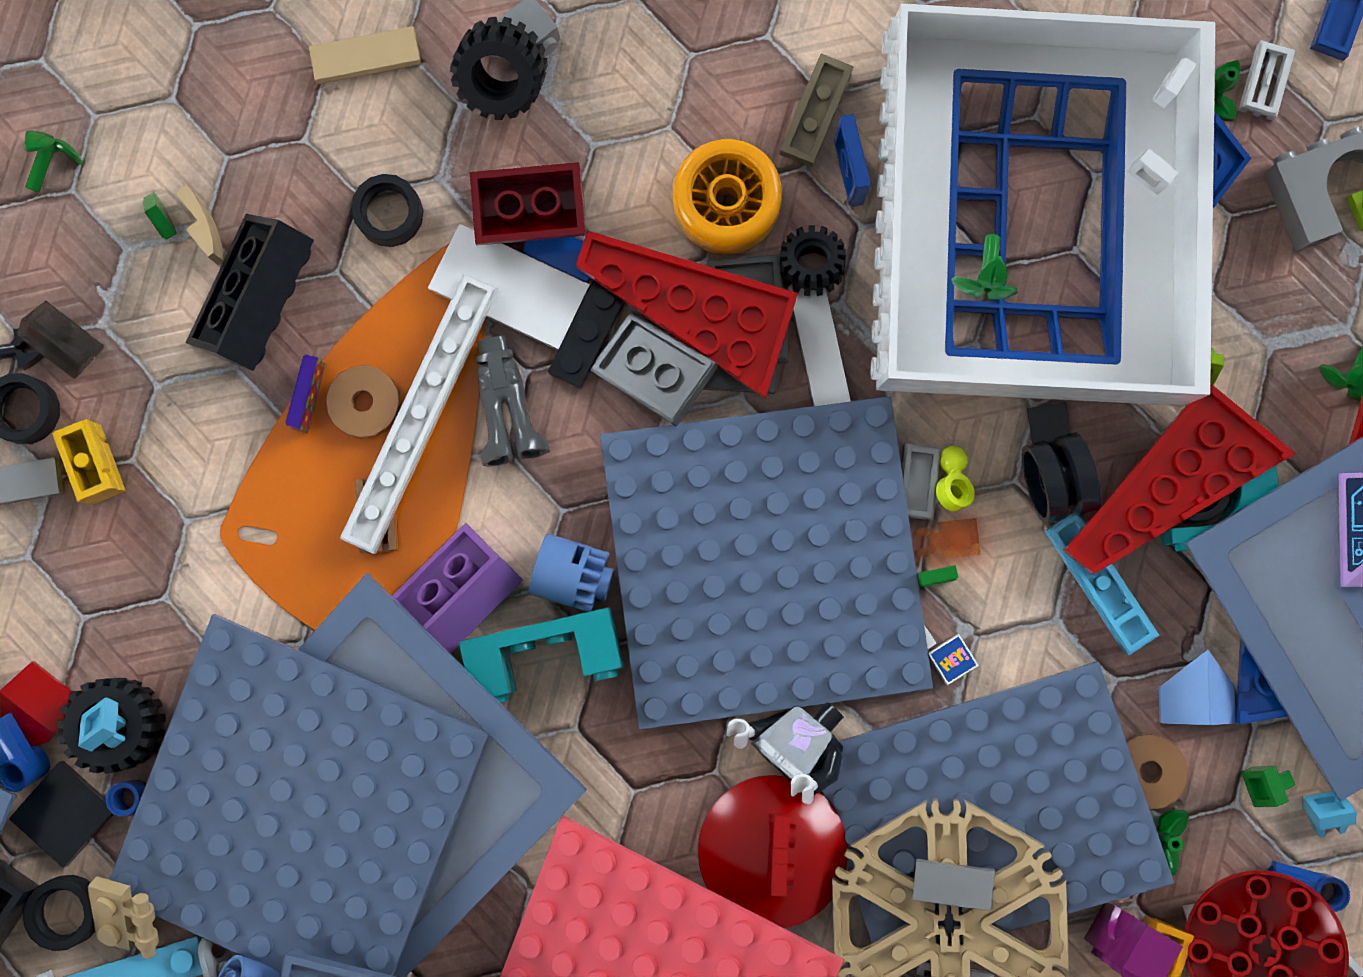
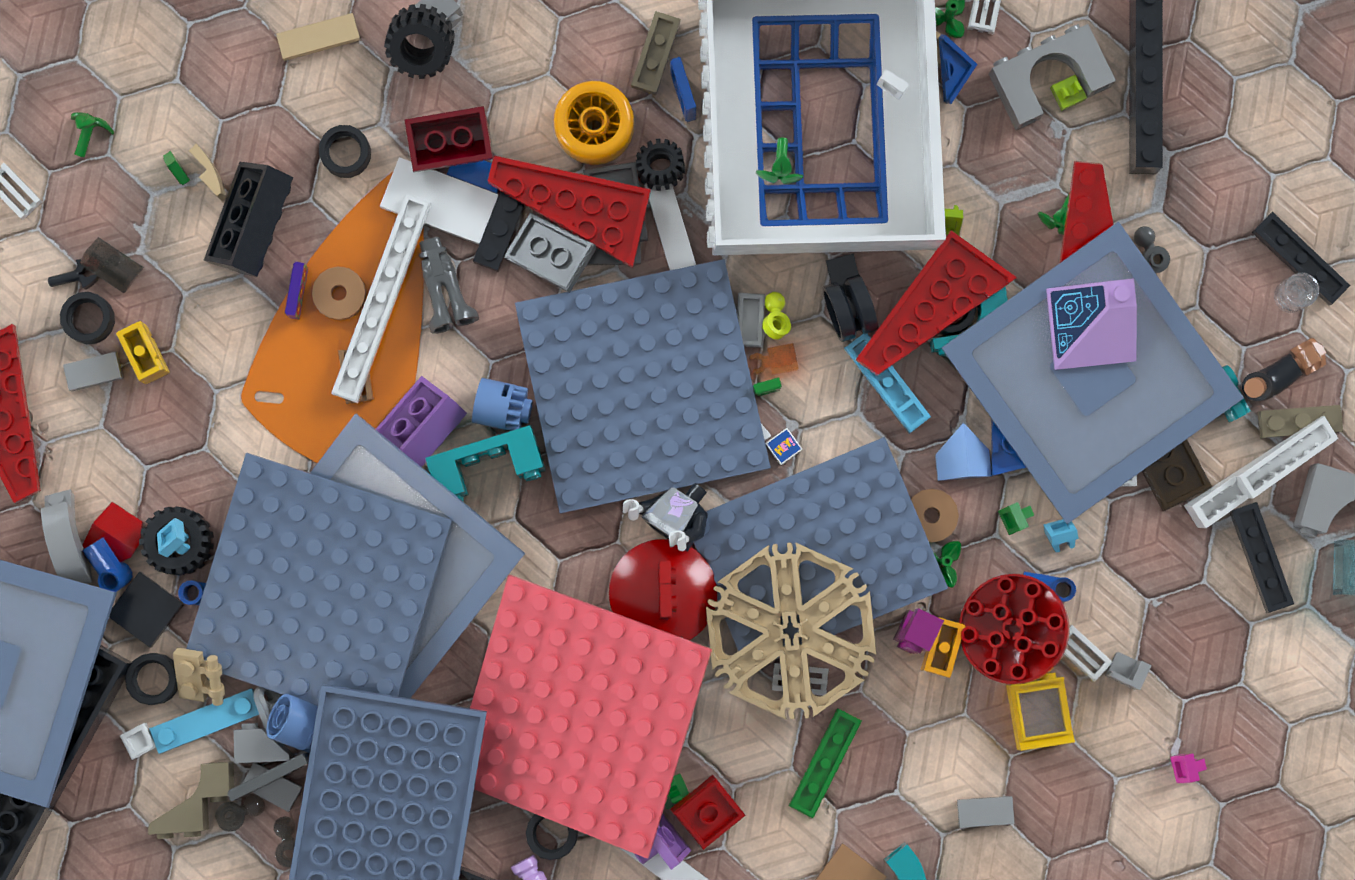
camera: 10 degrees left, 0 degrees up
light grey tile [912,859,995,911] -> none
white tile [1153,57,1197,108] -> none

